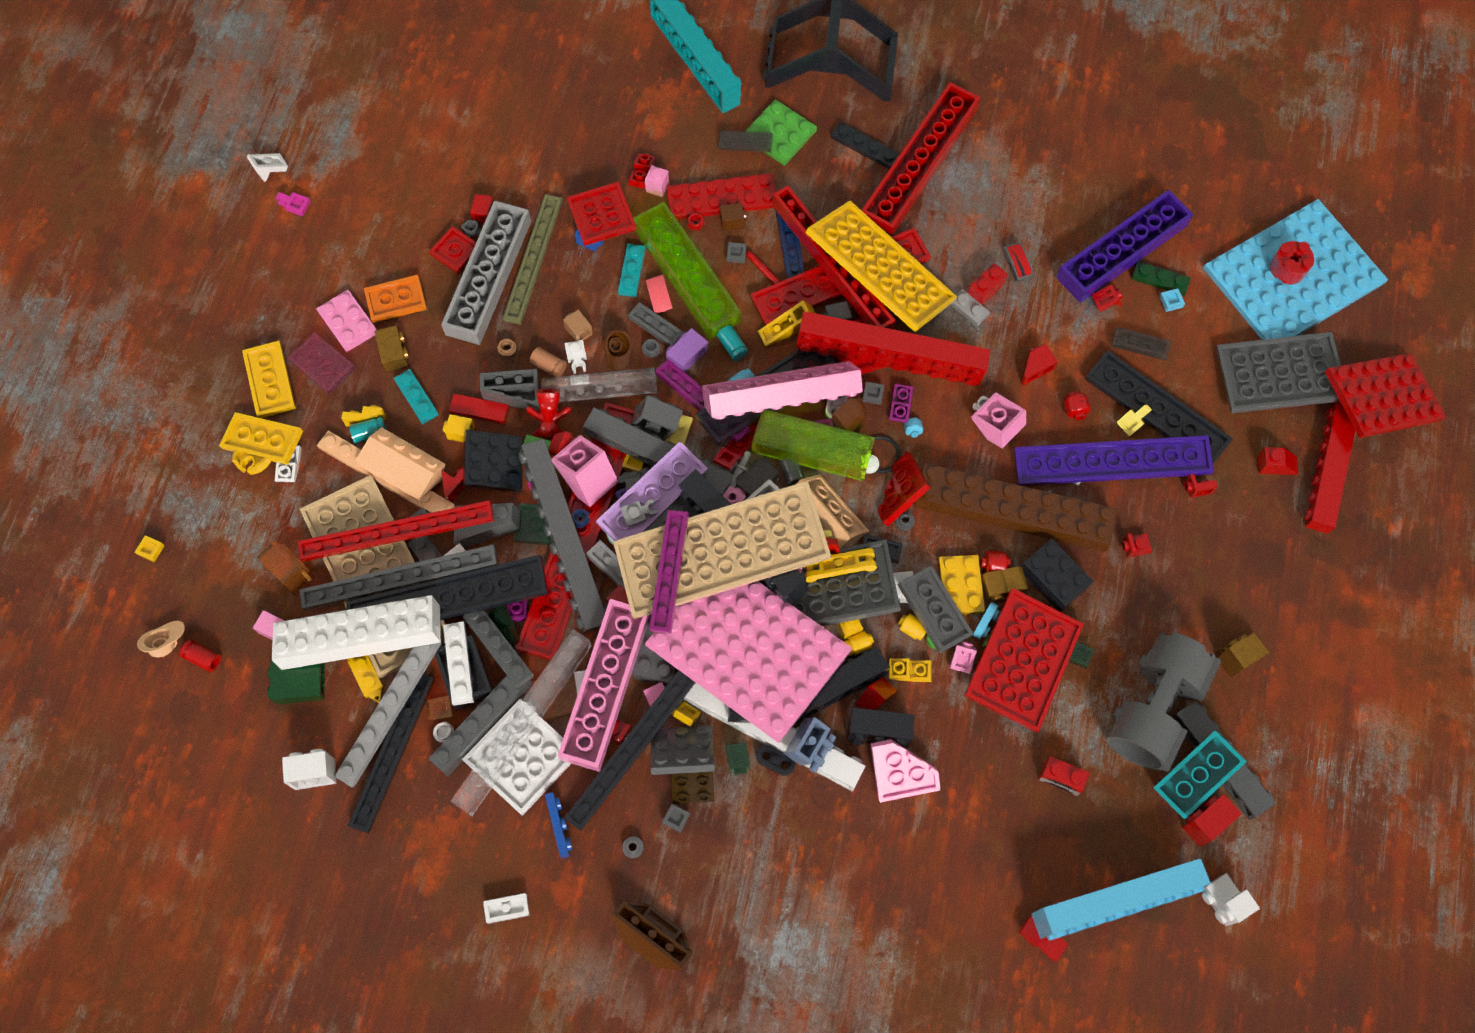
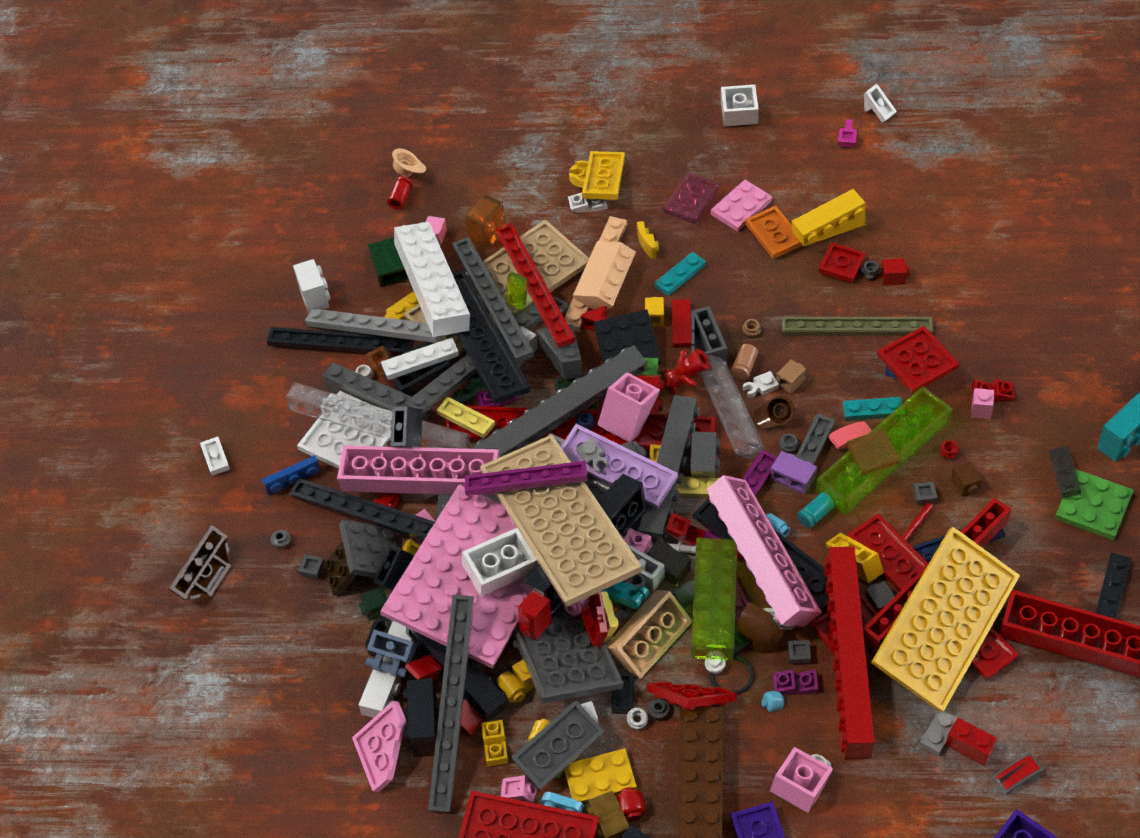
camera: 85 degrees right, 15 degrees down
yellow plate [135,536,165,562] -> none
yellow plate [242,341,296,418] -> none
teal piece [349,416,387,443] -> none
pearl gold brick [374,326,409,372] -> none
light grey brick [441,201,531,345] -> none
red plate [666,173,776,221] -> none
yellow plate [804,548,877,582] -> none
red slope [1021,344,1058,386] -> none
none -> black brick [373,545,414,591]
none -> black brick [391,406,423,448]
none -> red slope [404,655,442,687]
none -> dark grey plate [428,595,474,812]
none -> light yellow plate [437,397,495,438]
none -> white brick [462,528,537,597]
none -> clear neon green plate [507,271,527,310]
none -> red brick [518,590,551,640]
none -> white plate [627,708,648,729]
none -> white brick [721,85,759,126]
none -> yellow wedge [792,189,866,246]
none -> clear orange tile [847,429,900,475]

